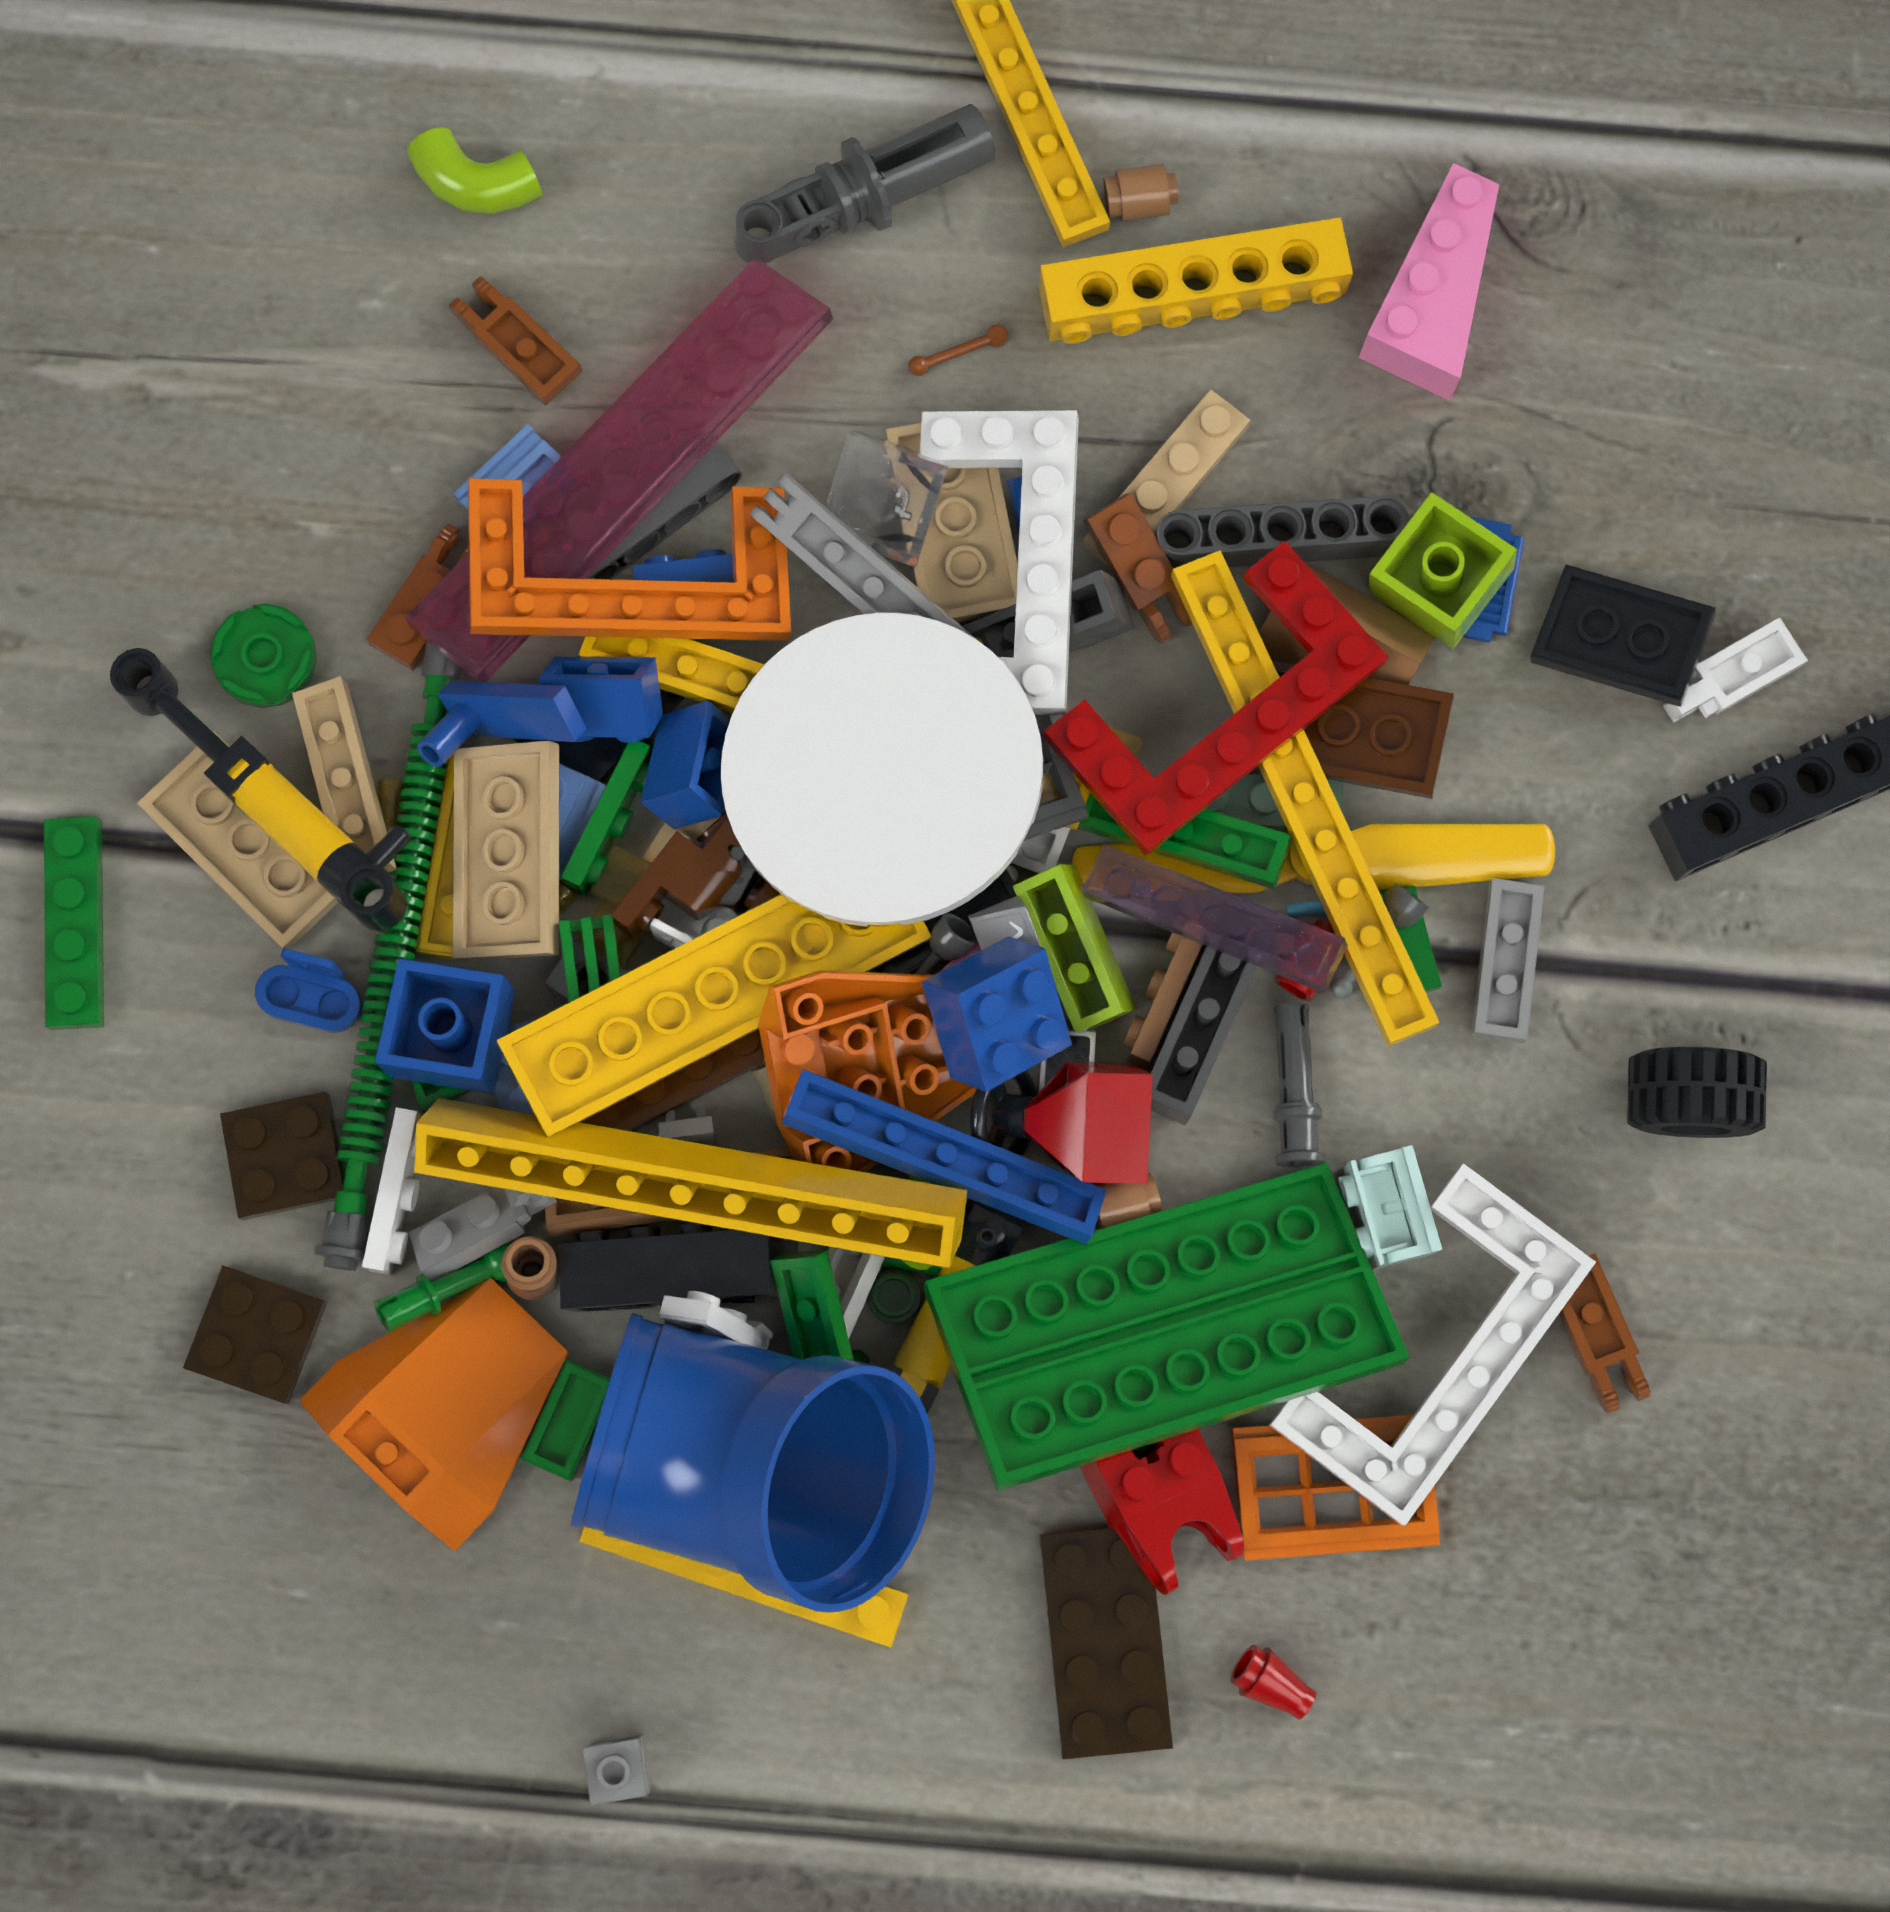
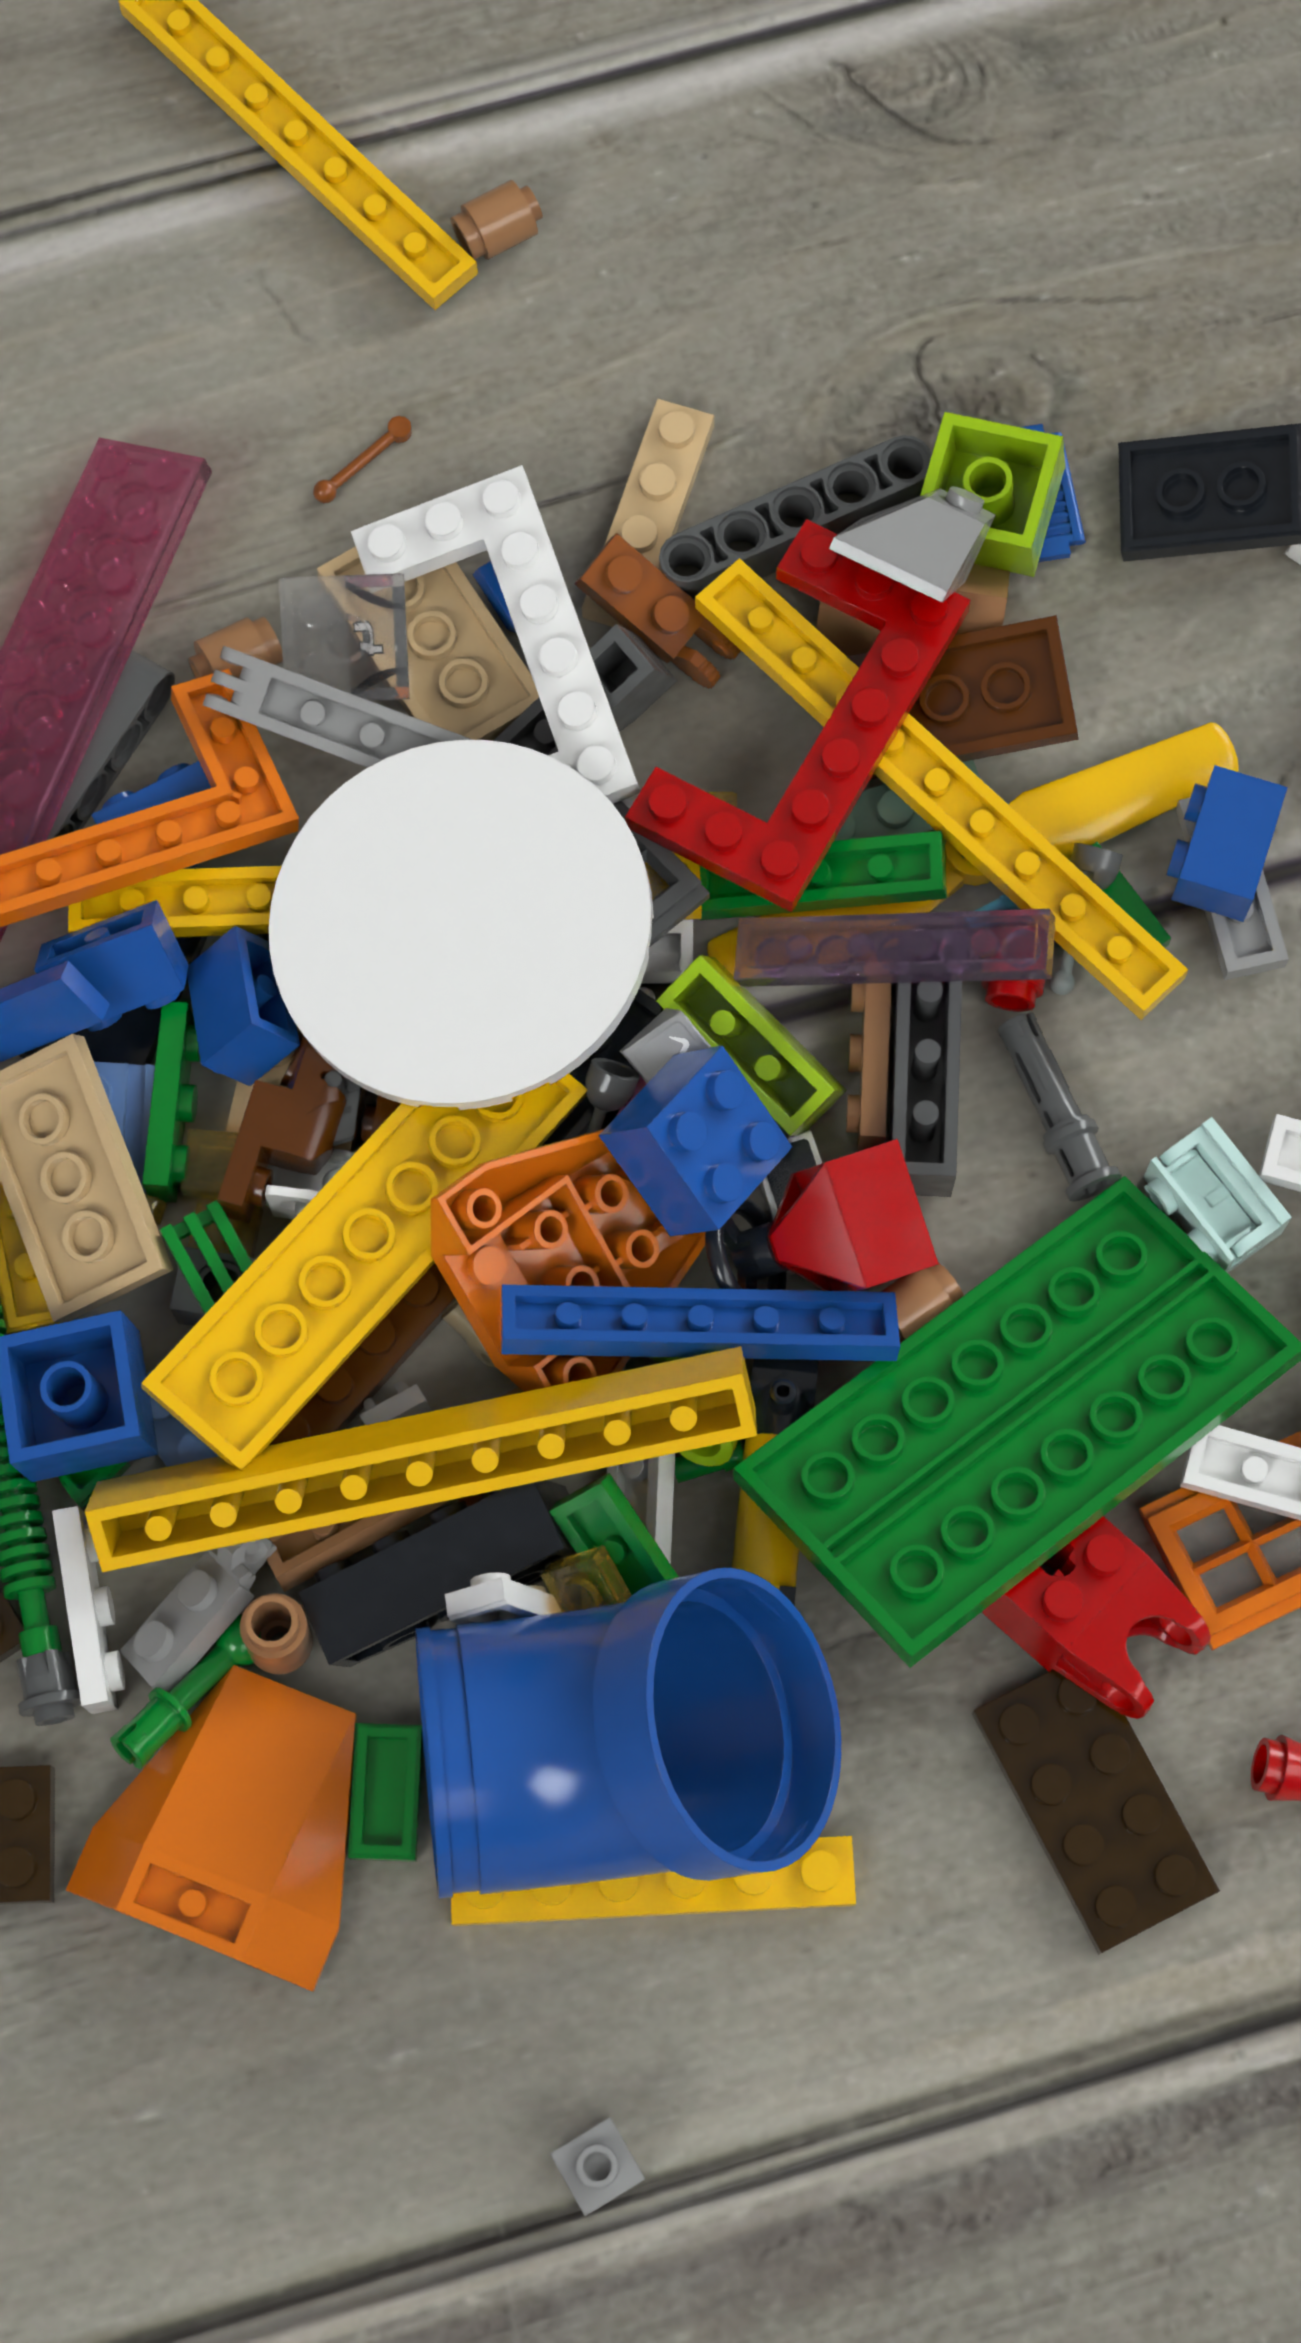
camera: 15 degrees left, 5 degrees down
dark grey piece [735,104,995,265] -> none
dark green plate [867,1269,921,1324] -> none
yellow brick [1038,217,1353,344] -> none
bright pink wedge [1358,163,1499,401] -> none
none -> medium nougat brick [188,617,284,679]
none -> clear yellow plate [540,1545,632,1612]
none -> light grey slope [829,486,995,603]
none -> blue brick [1166,765,1288,922]

